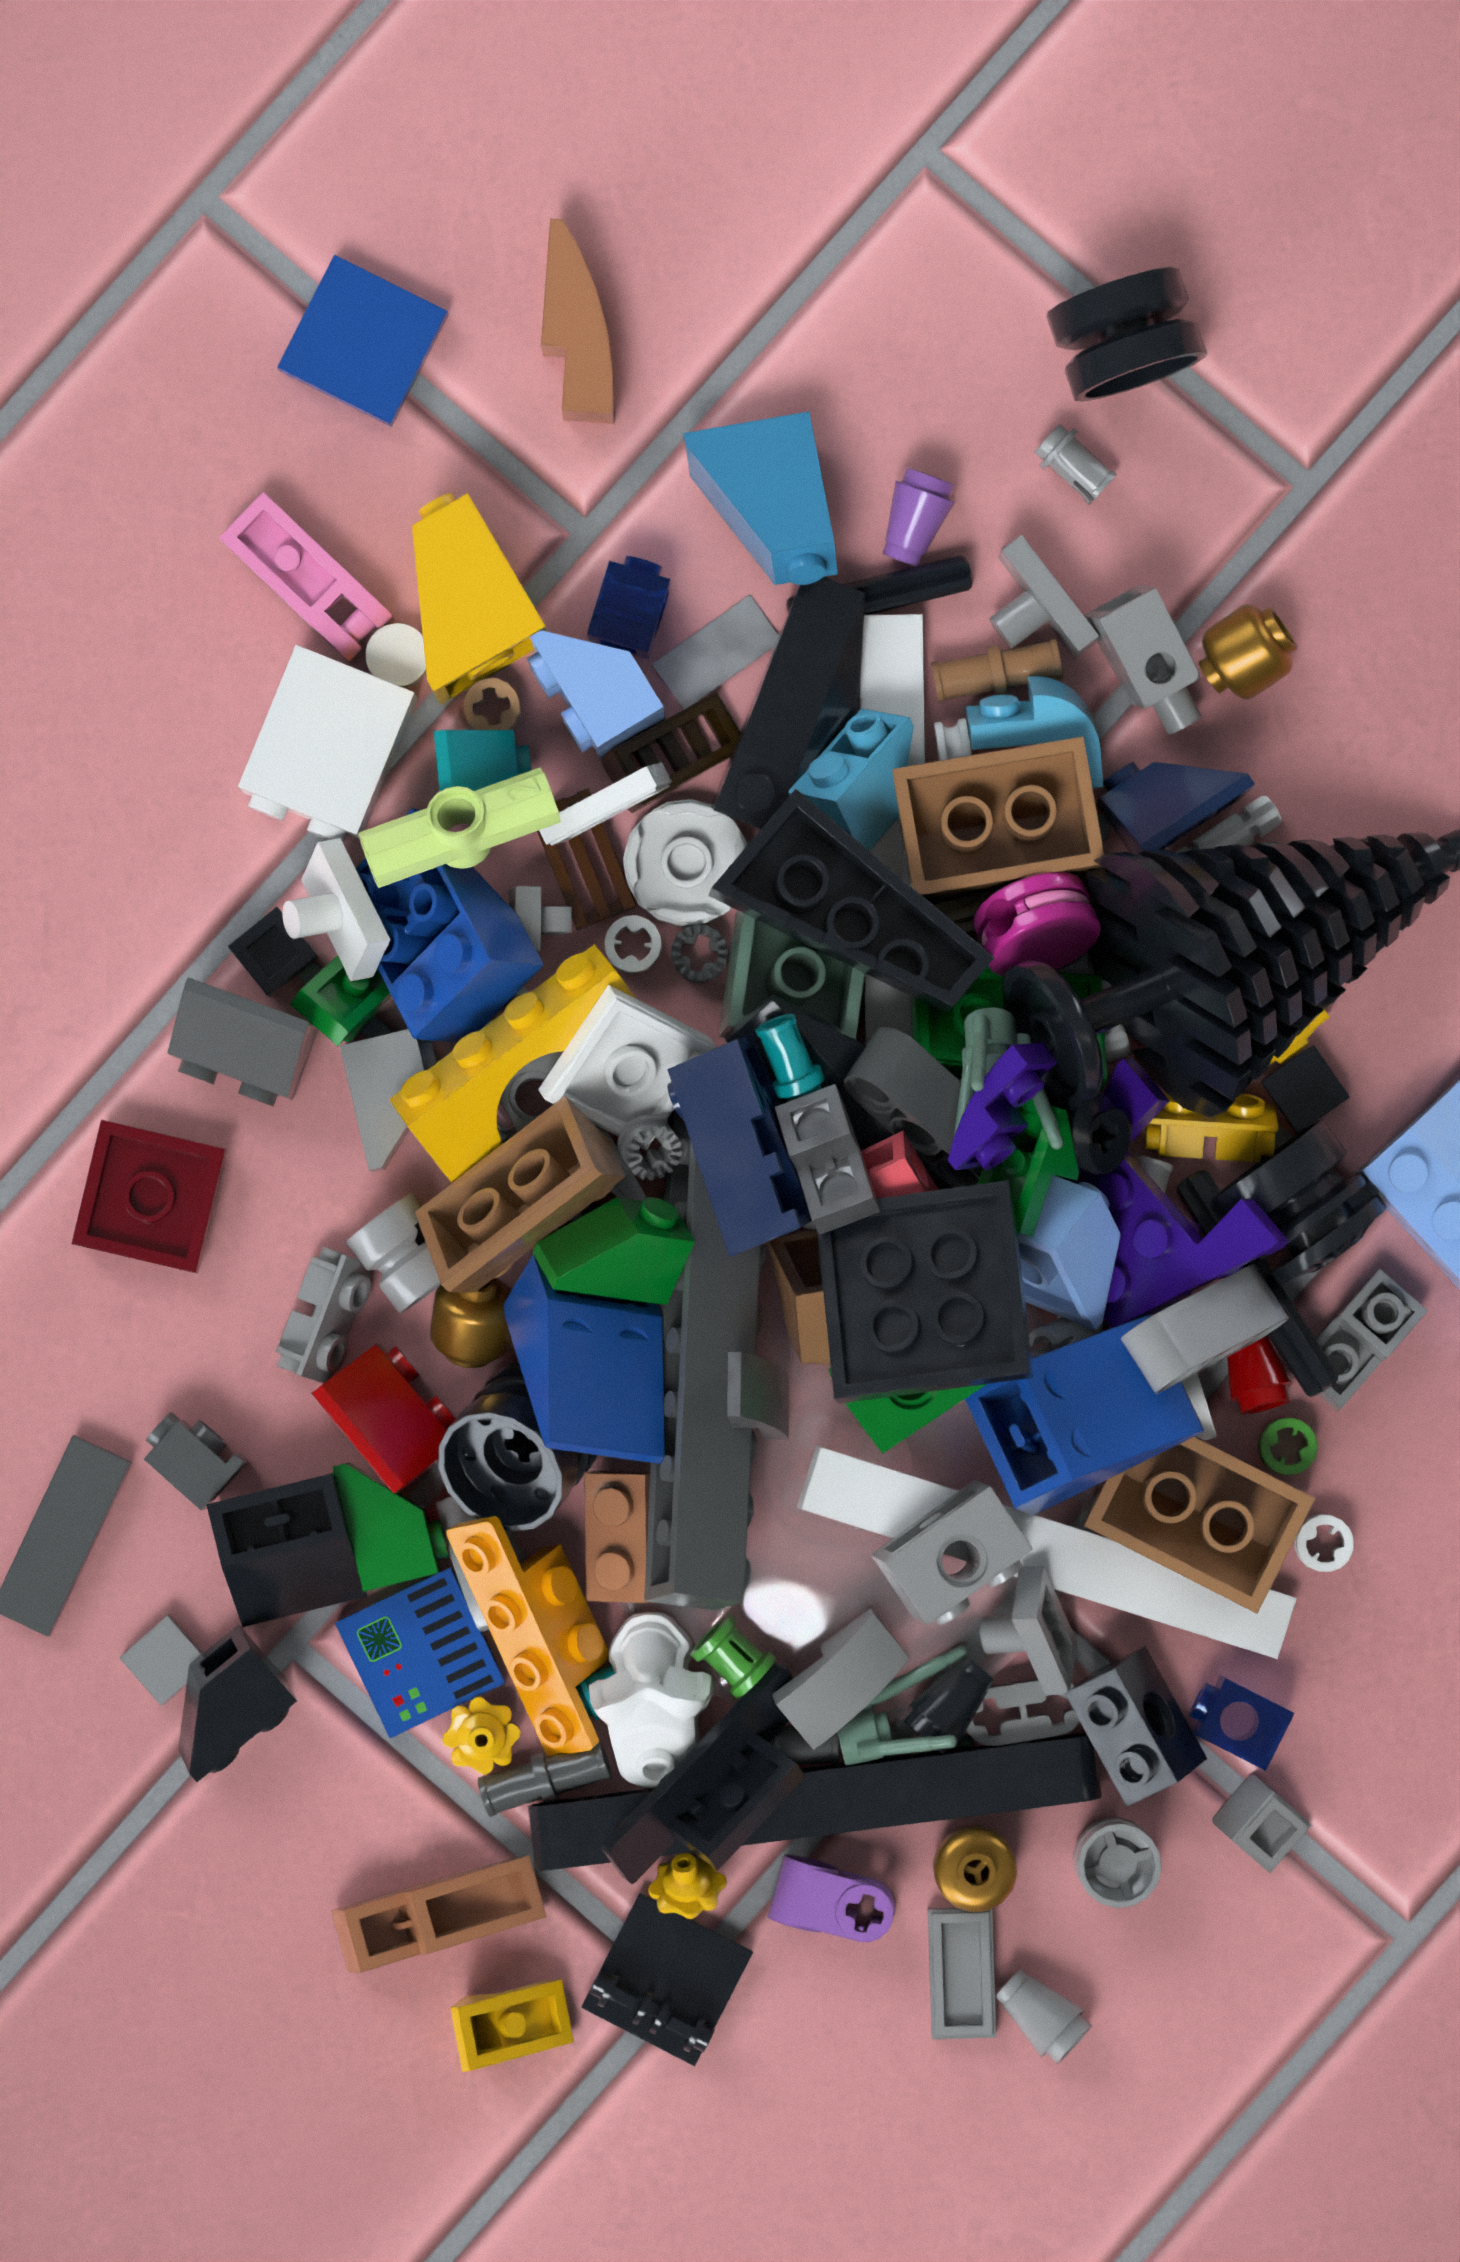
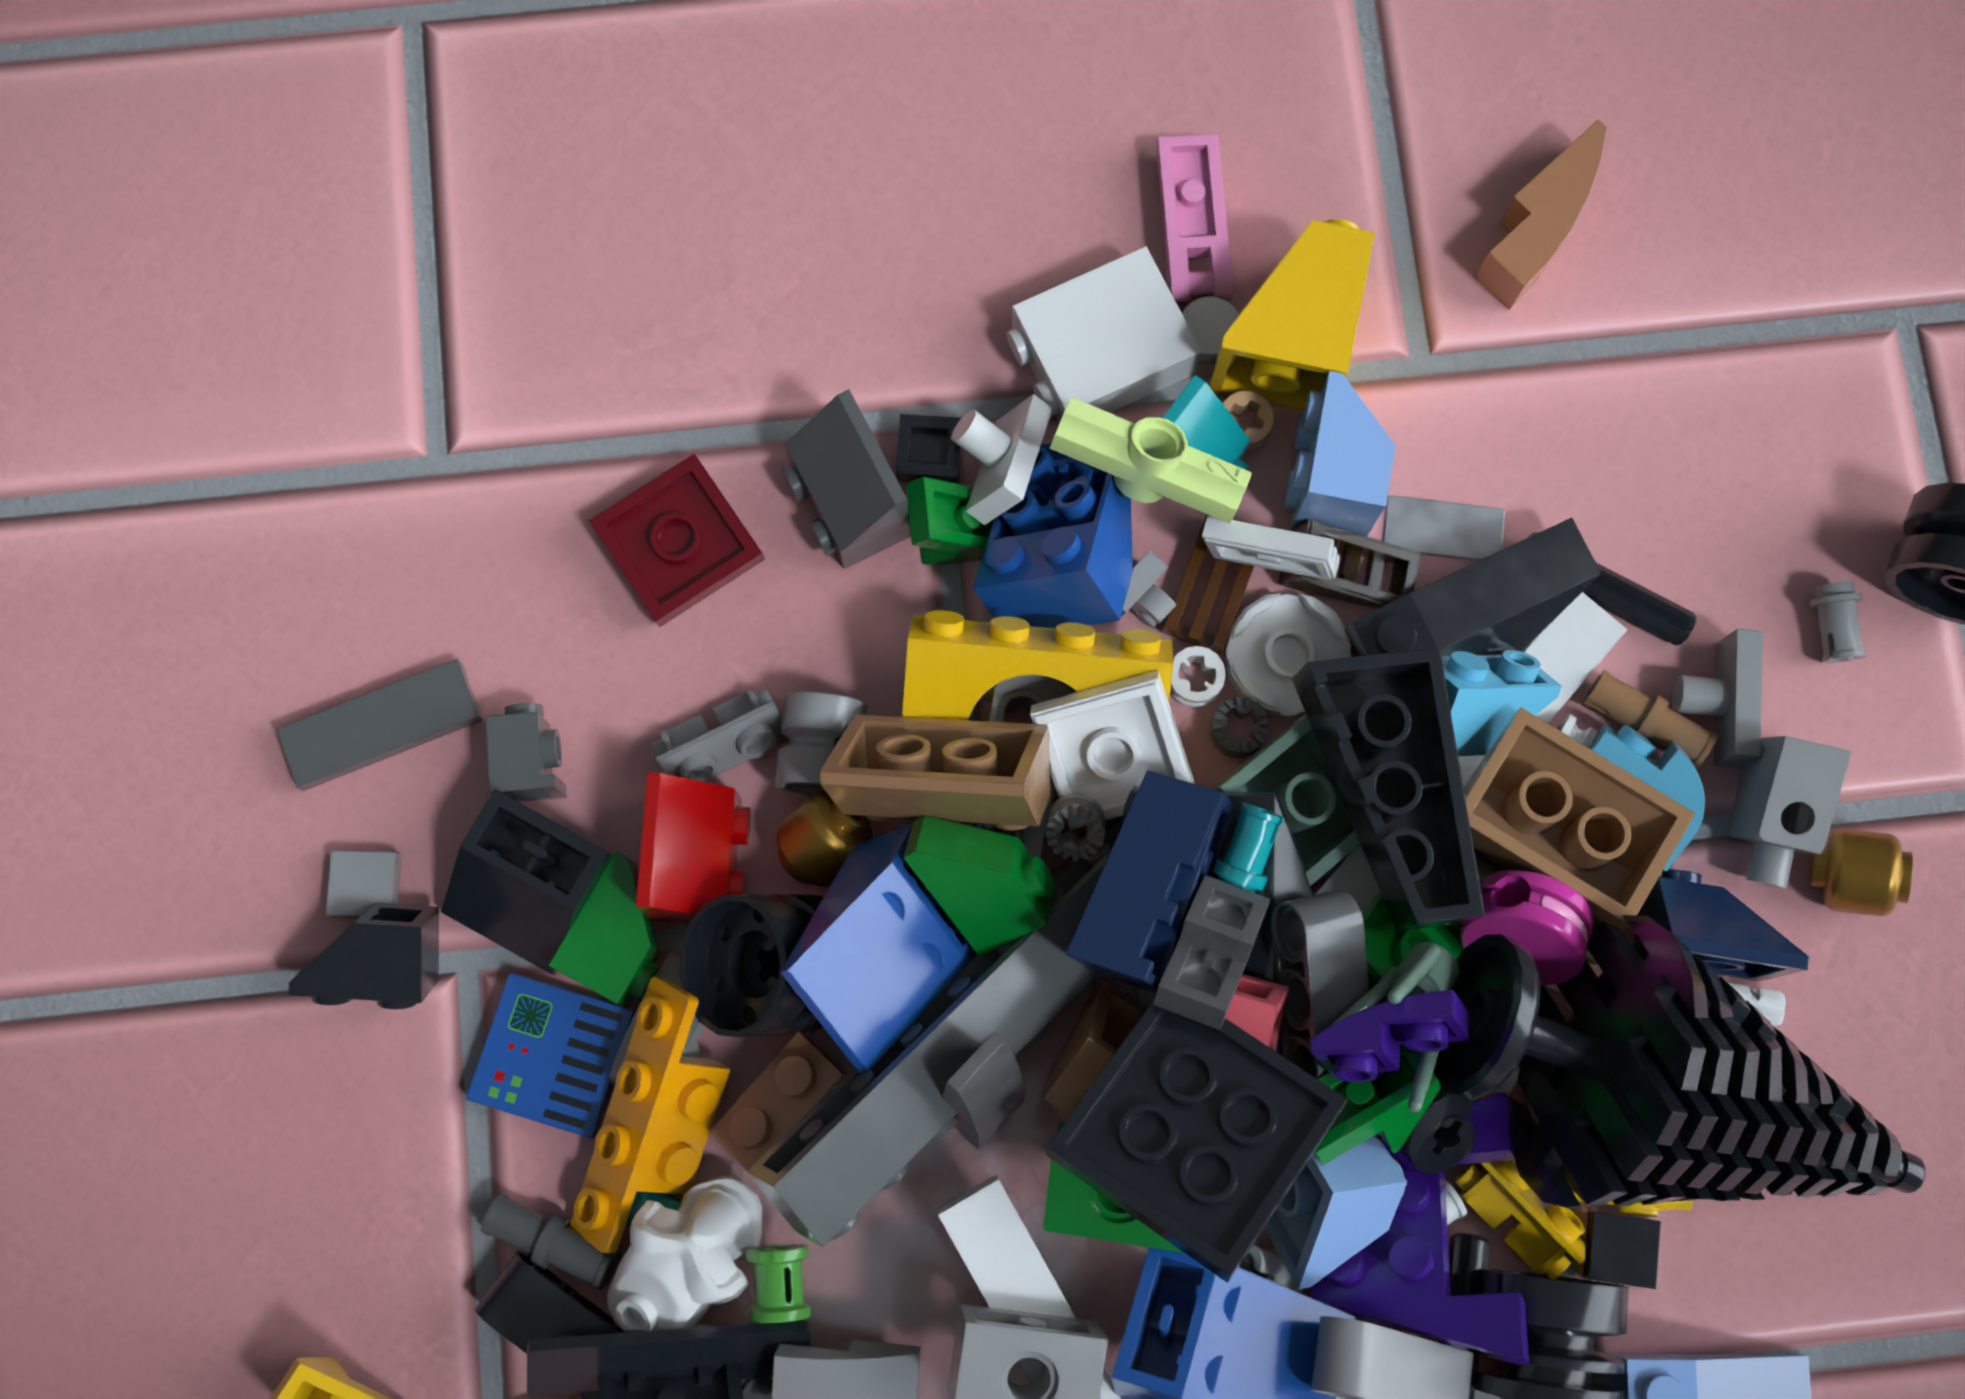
camera: 35 degrees right, 10 degrees down
blue tile [277,255,449,427] -> none
nougat slope [331,1855,547,1973] -> none
light grey slope [339,1029,438,1172] -> none
yellow plant [442,1696,521,1775] -> none
clear blue brick [587,556,671,660] -> none
dark azure slope [683,411,838,585] -> none
medium lavender cone [882,467,955,566] -> none

